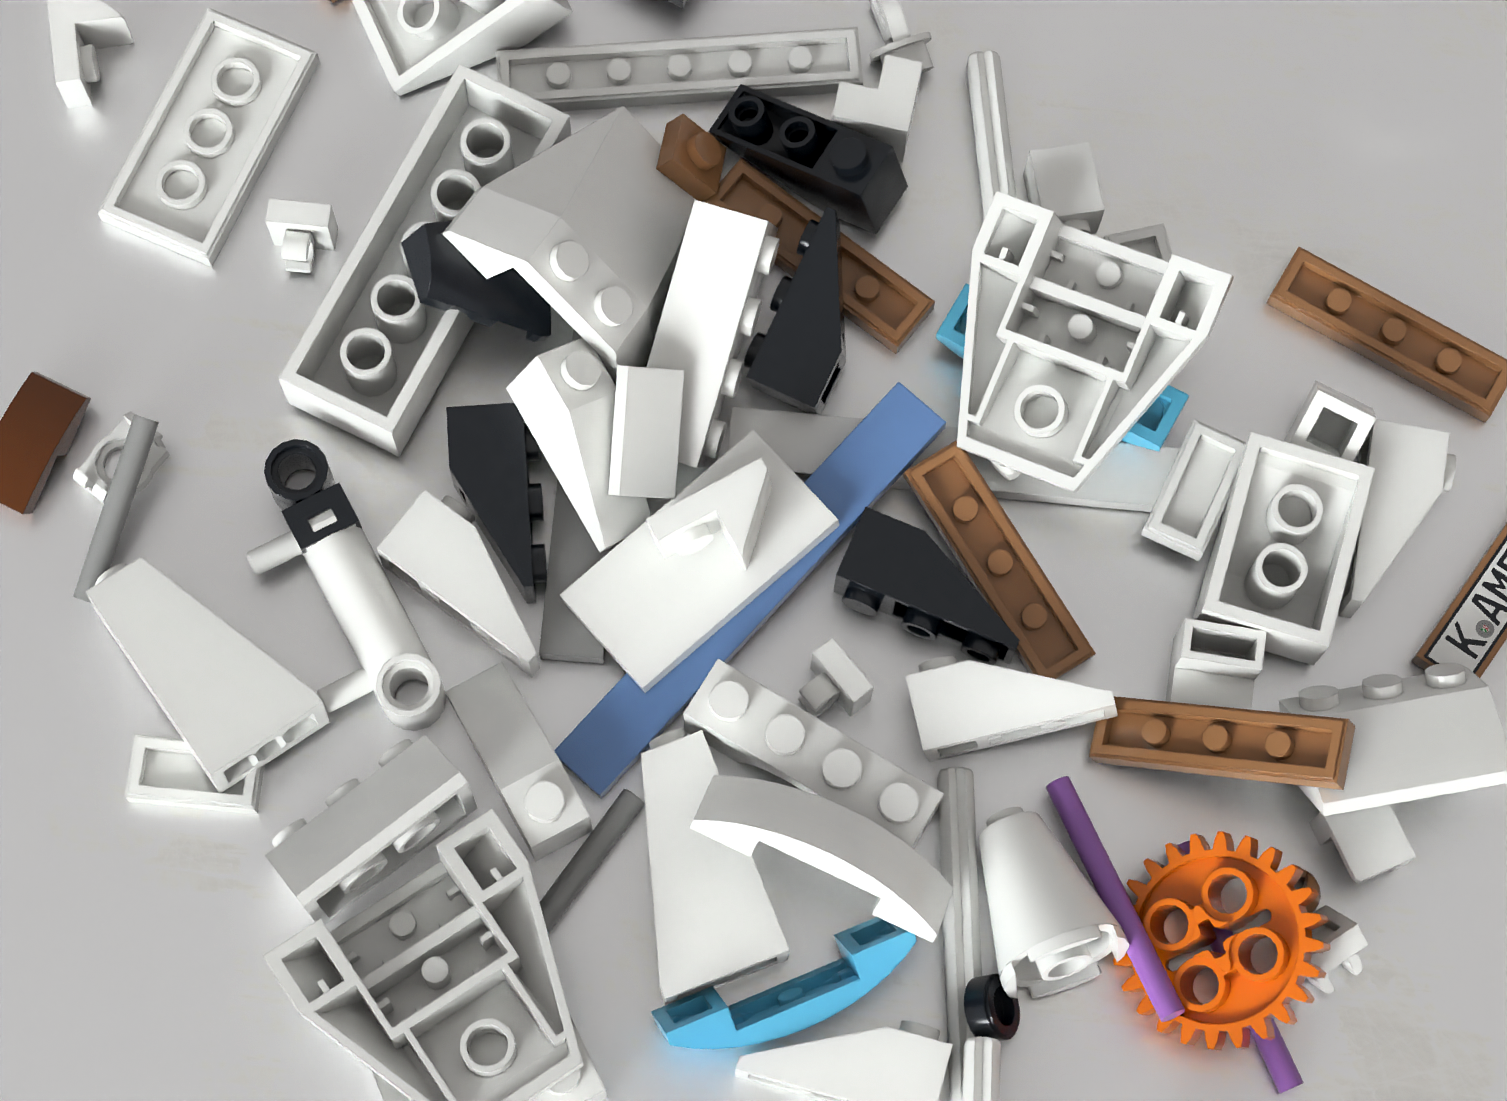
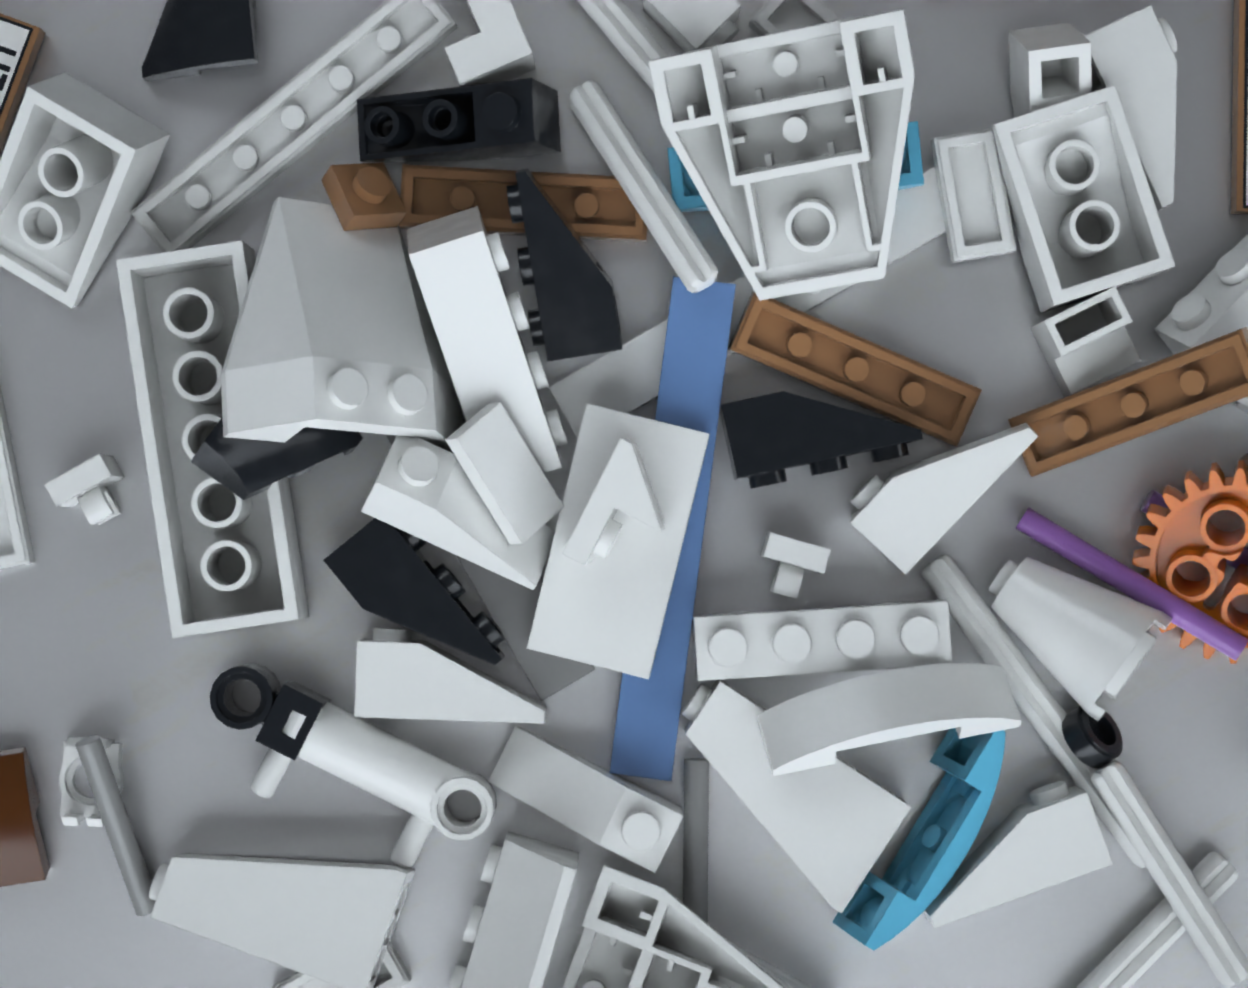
camera: 30 degrees left, 15 degrees up
none -> white axle [569,80,718,293]

